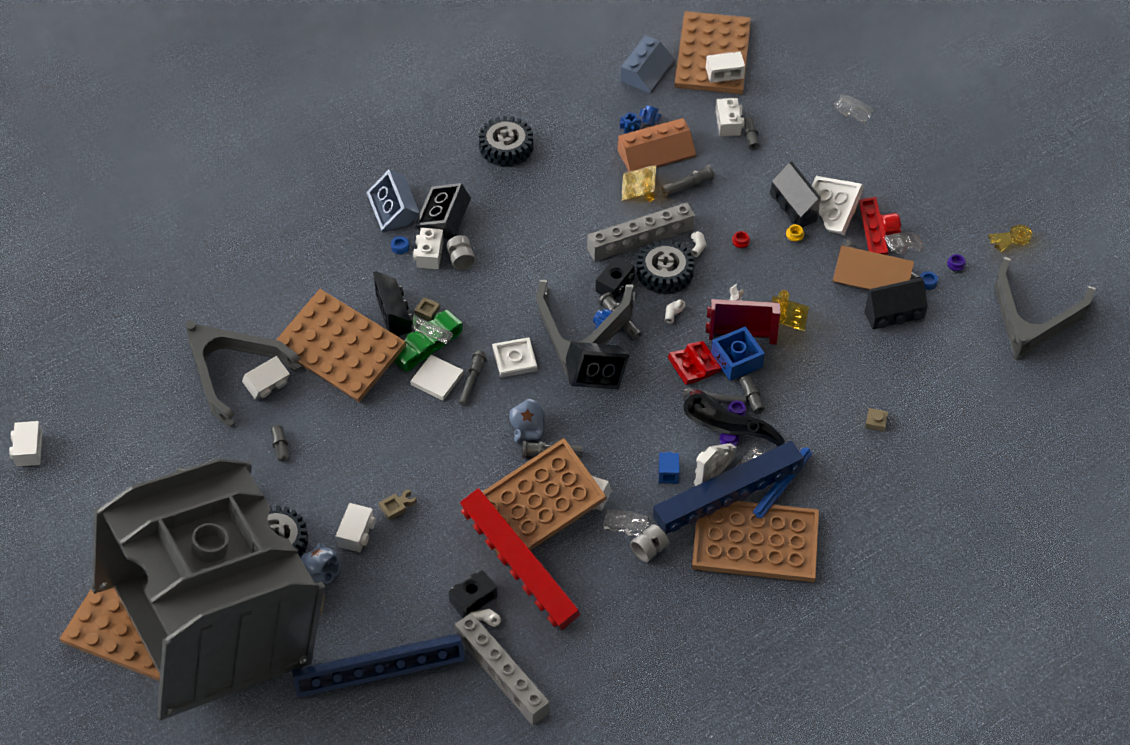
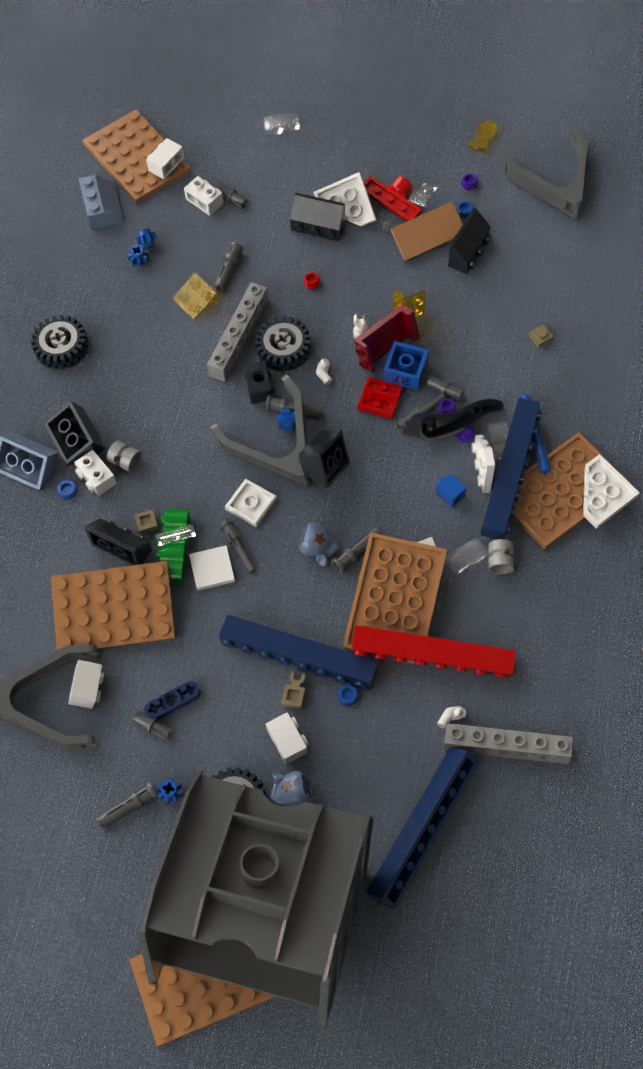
camera: 40 degrees left, 10 degrees up
black brick [449,570,497,618] -> none
nougat slope [618,118,696,175] -> none
white arm [691,232,706,257] -> none
yellow plate [786,225,804,242] -> none
none -> dark blue beam [145,681,200,720]
none -> dark blue brick [219,614,378,690]
none -> blue tile [338,685,358,706]
none -> white plate [583,454,640,529]

